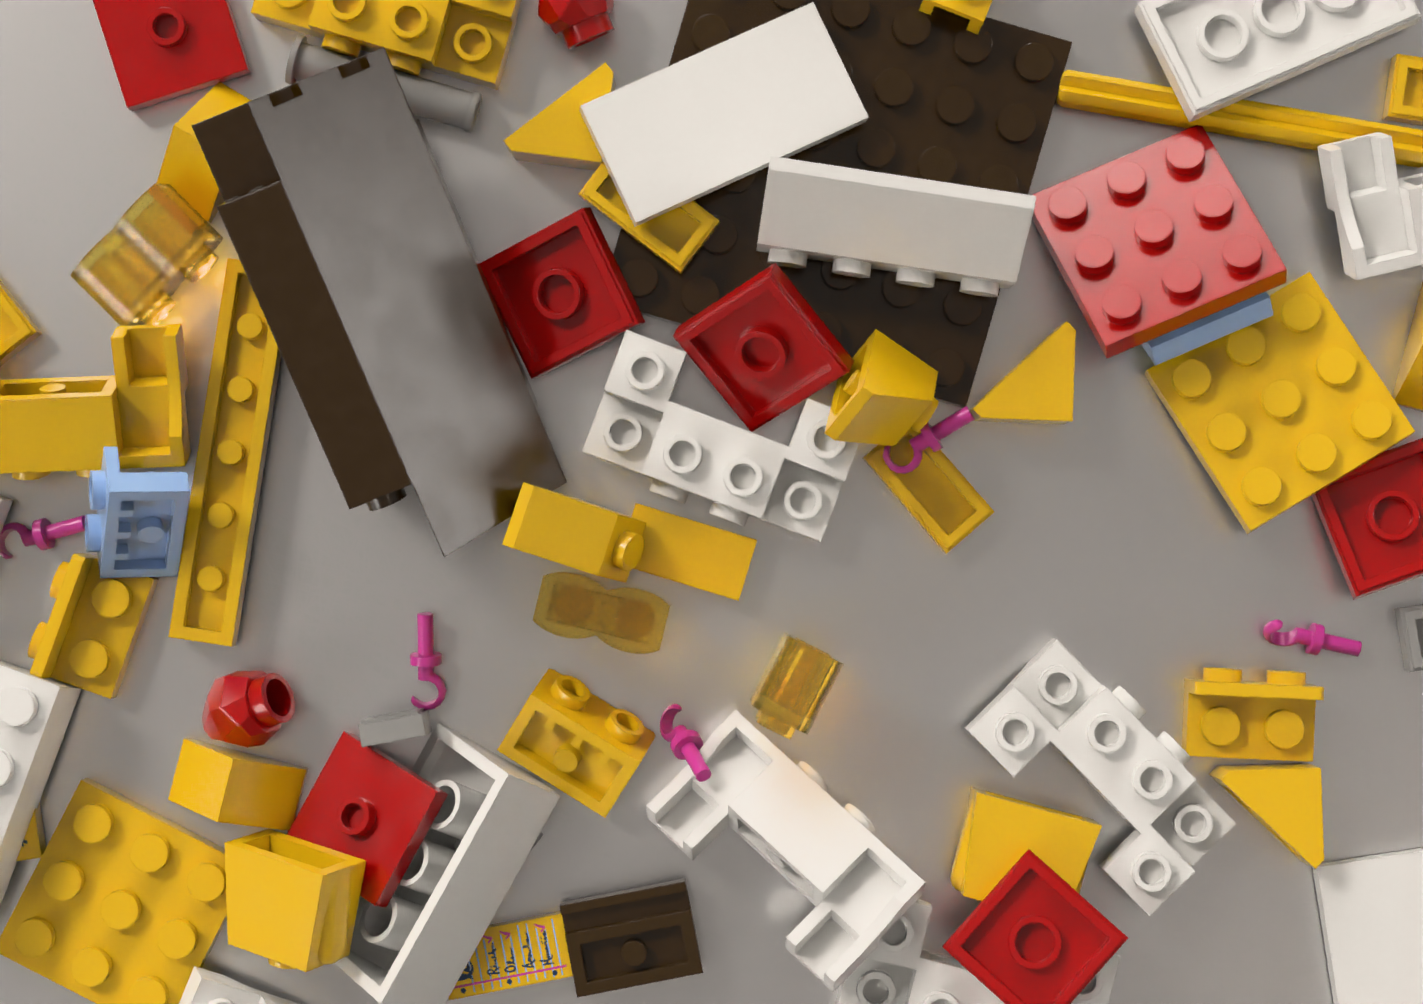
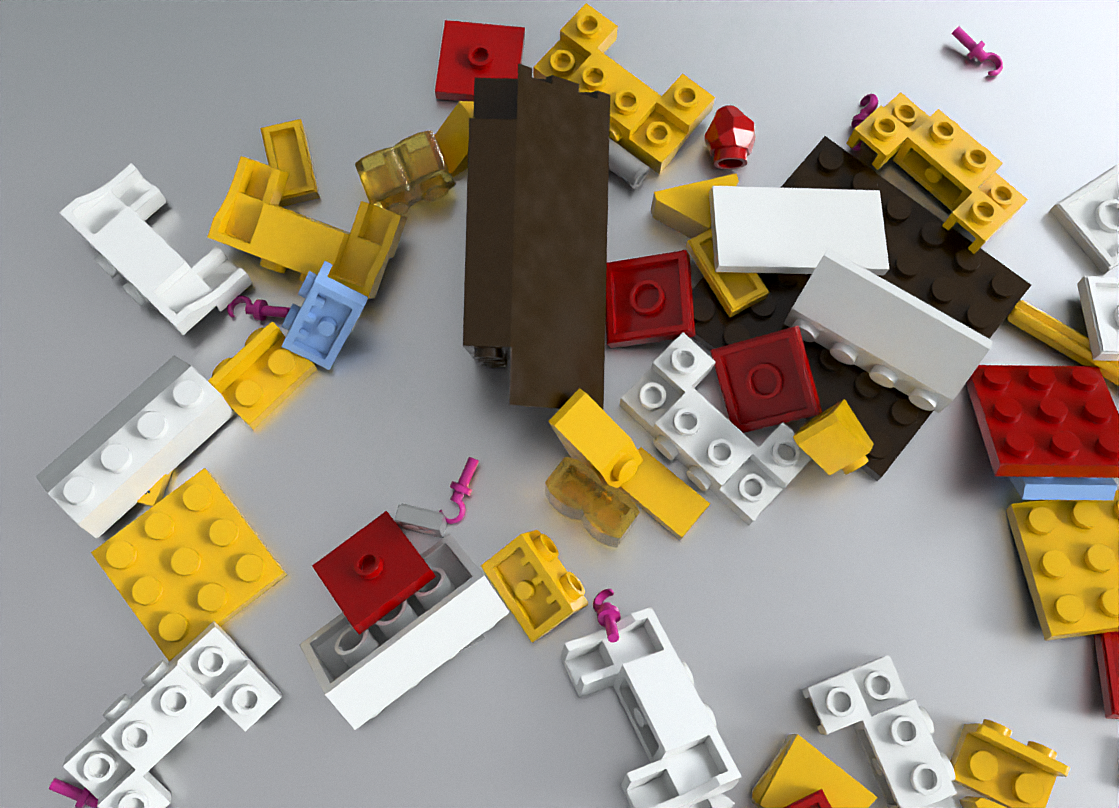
camera: 20 degrees right, 15 degrees down
yellow plate [168,258,282,647] -> none
yellow slope [168,737,309,831] -> none
red rock [202,671,295,748] -> none
yellow torso [224,829,366,972] -> none
yellow tile [449,911,573,1000] -> none
dark brown plate [559,878,703,998] -> none
clear yellow brick [750,632,844,740] -> none
yellow tile [862,428,994,554] -> none
dark pink hand [883,406,975,474] -> none
yellow slope [969,321,1076,424] -> none
dark pink hand [1263,619,1362,657] -> none

